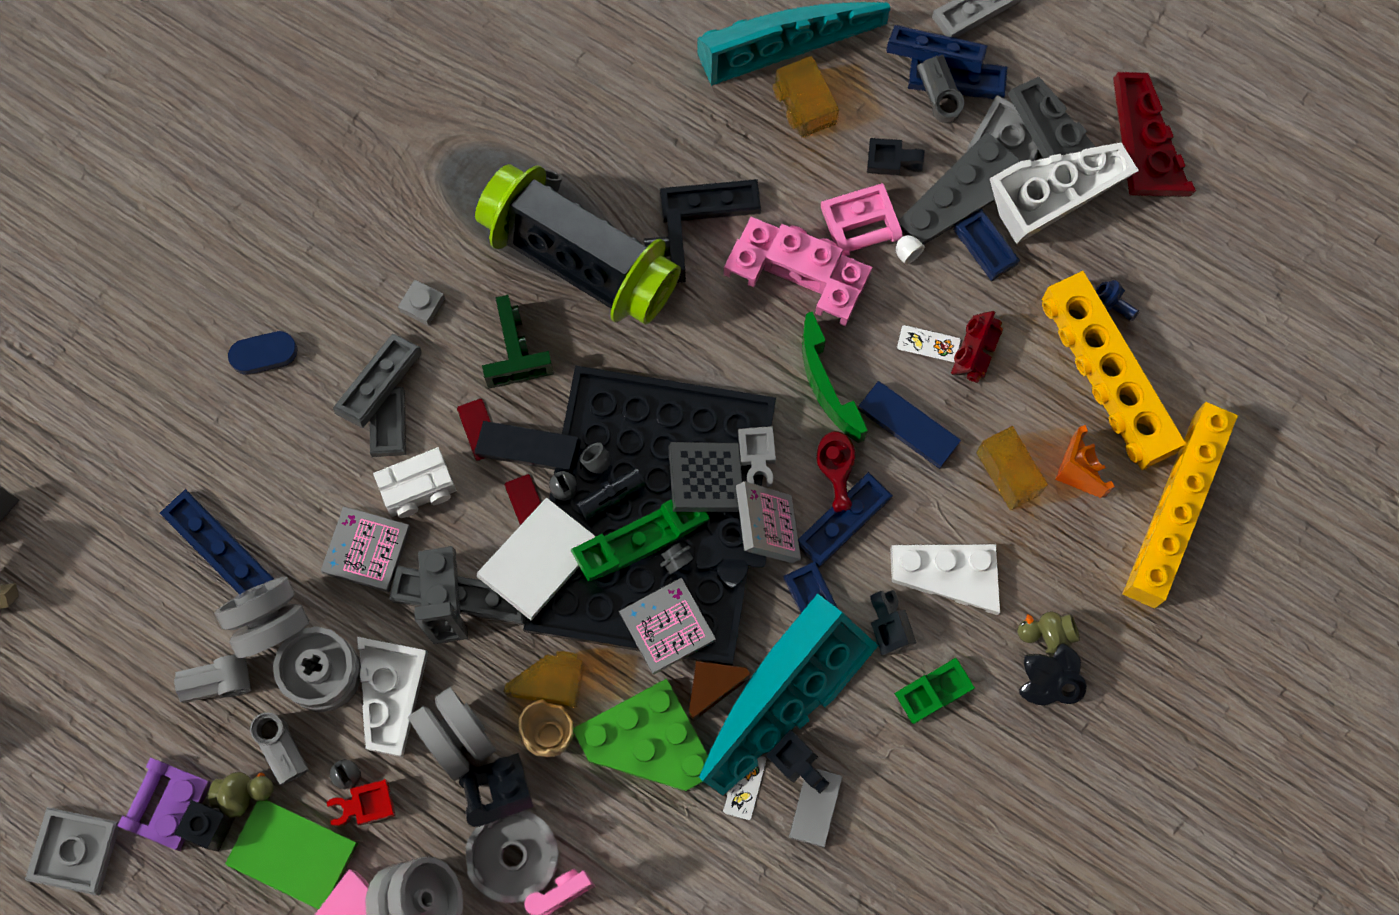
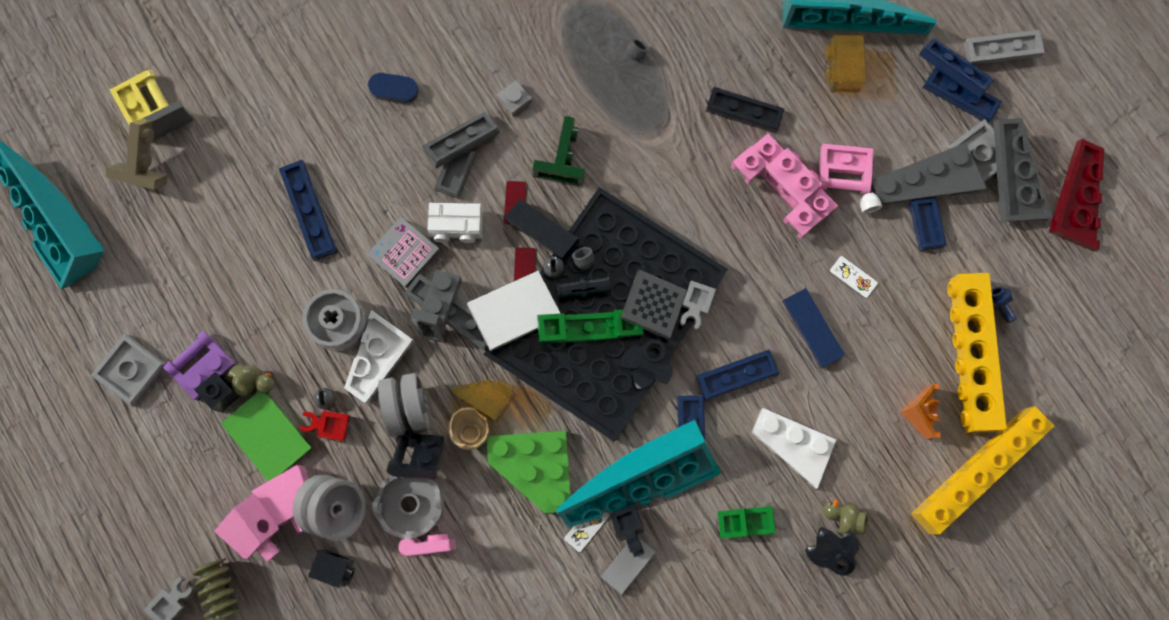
camera: 25 degrees right, 5 degrees up
light grey piece [174,654,251,703] -> none
light grey wheel [214,576,309,658] -> none
light grey piece [250,712,309,786] -> none
brick [475,164,681,325] -> none
light grey tile [619,578,716,675] -> none
black tile [644,208,686,283] -> none
dark grey plate [660,543,694,574] -> none
reddish brown slope [689,661,751,722] -> none
light grey tile [736,481,801,563] -> none
green slope [802,312,868,443] -> none
dark red piece [816,431,856,512] -> none
black plate [867,138,925,175] -> none
black plate [870,590,917,656] -> none
dark grey piece [917,55,964,123] -> none
dark red hinge [951,311,1003,383] -> none
clear yellow brick [976,426,1048,511] -> none
white wedge [990,142,1139,244] -> none

